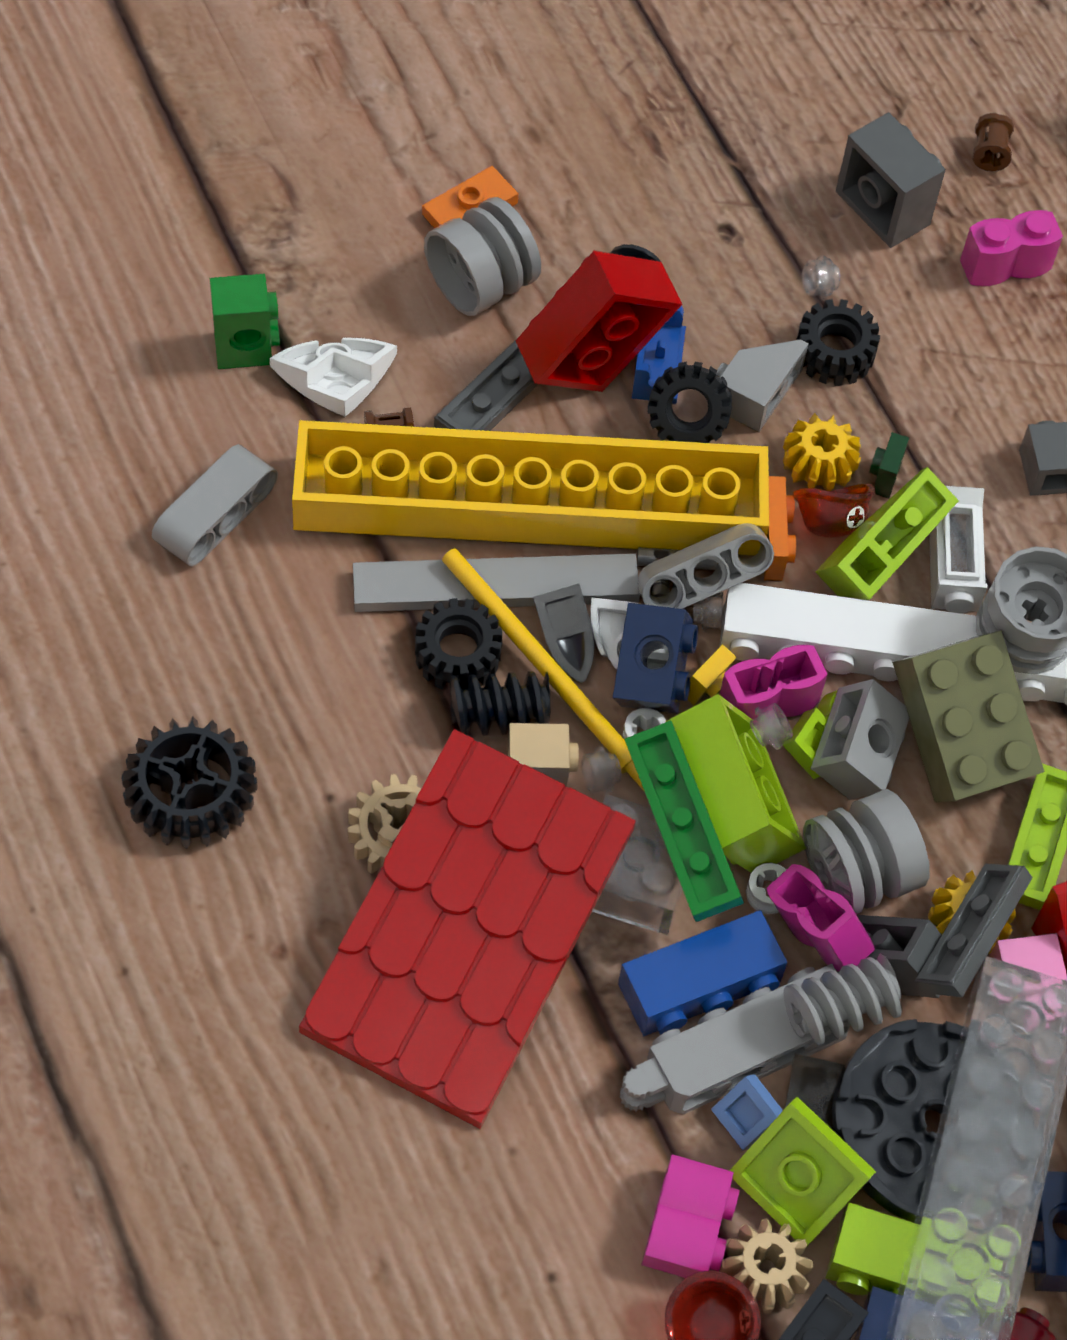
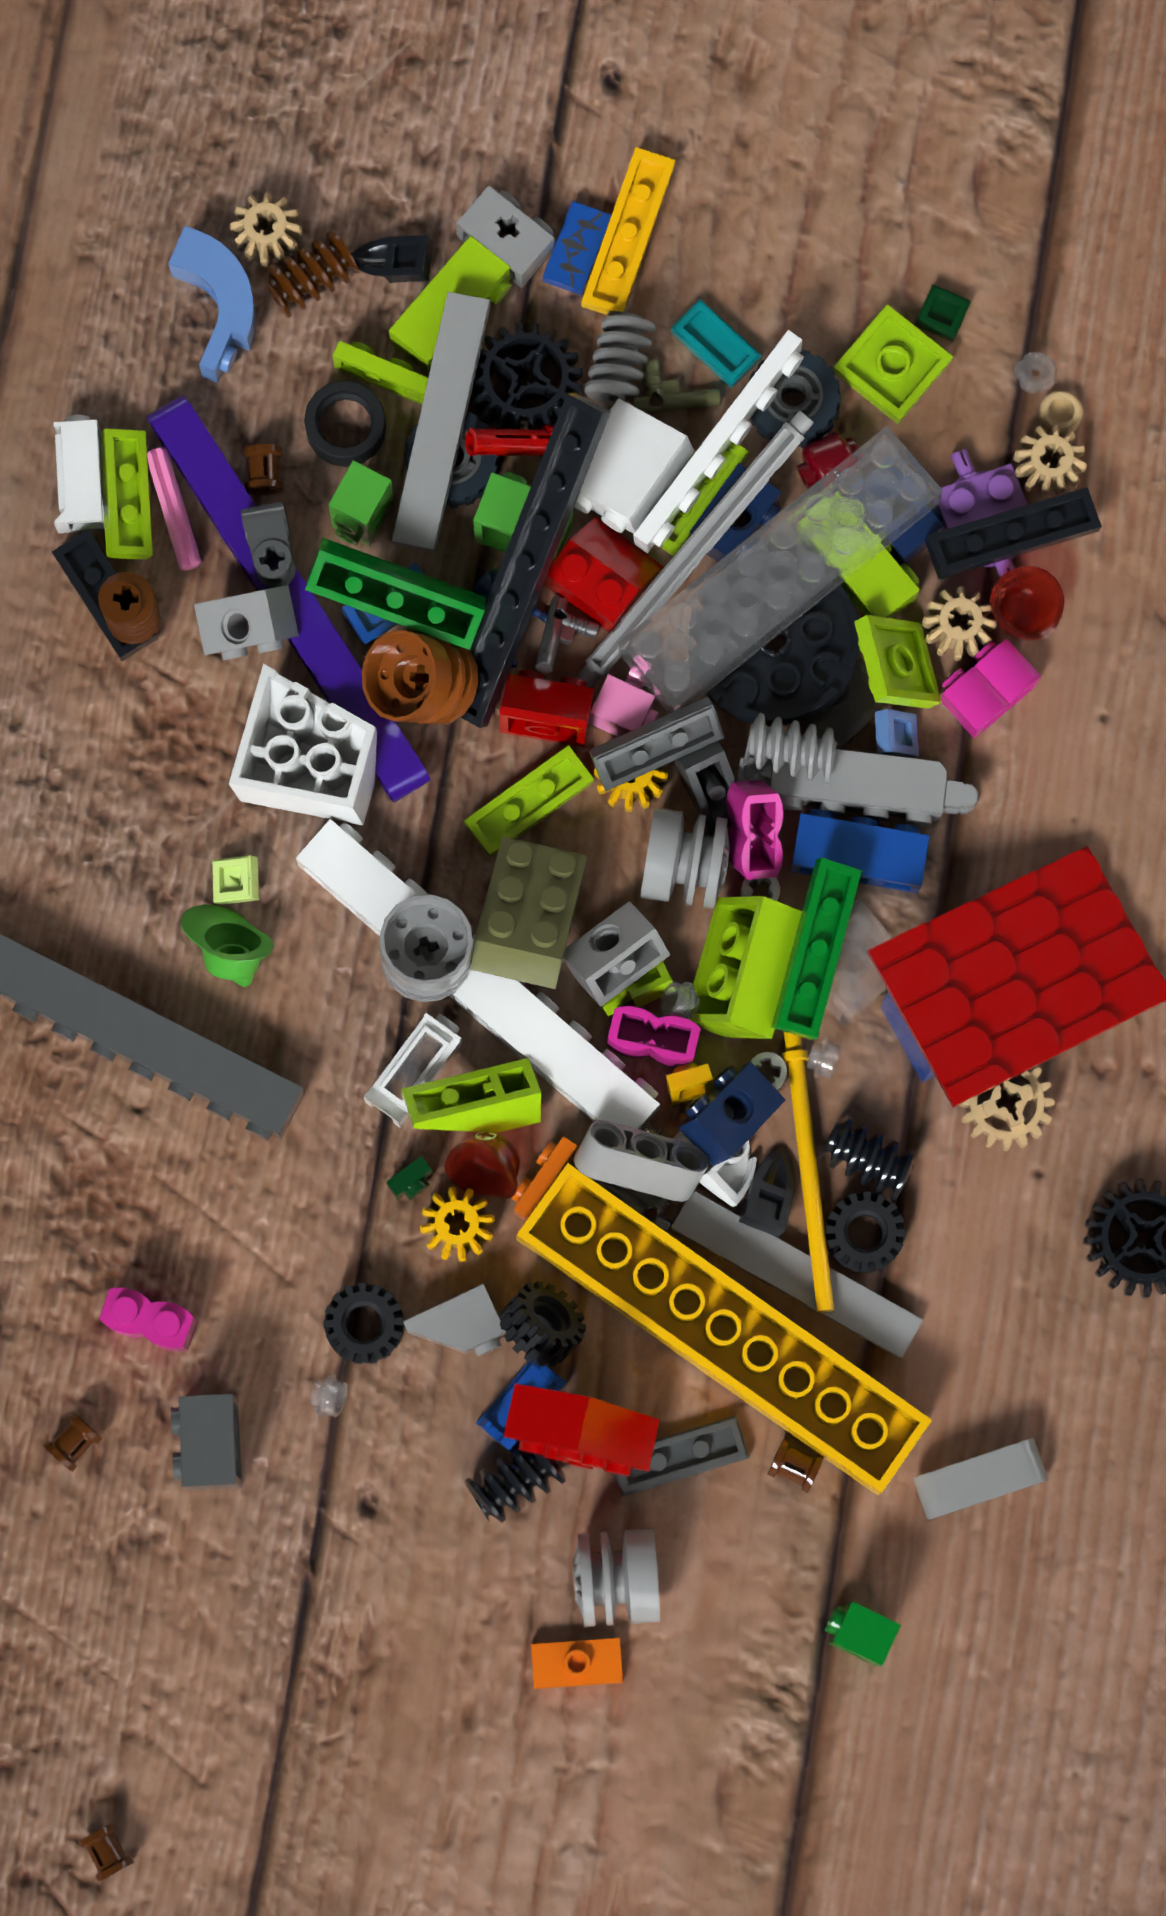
camera: 145 degrees left, 20 degrees up
white brick [270,338,397,417] -> none
tan brick [507,723,579,787] -> none

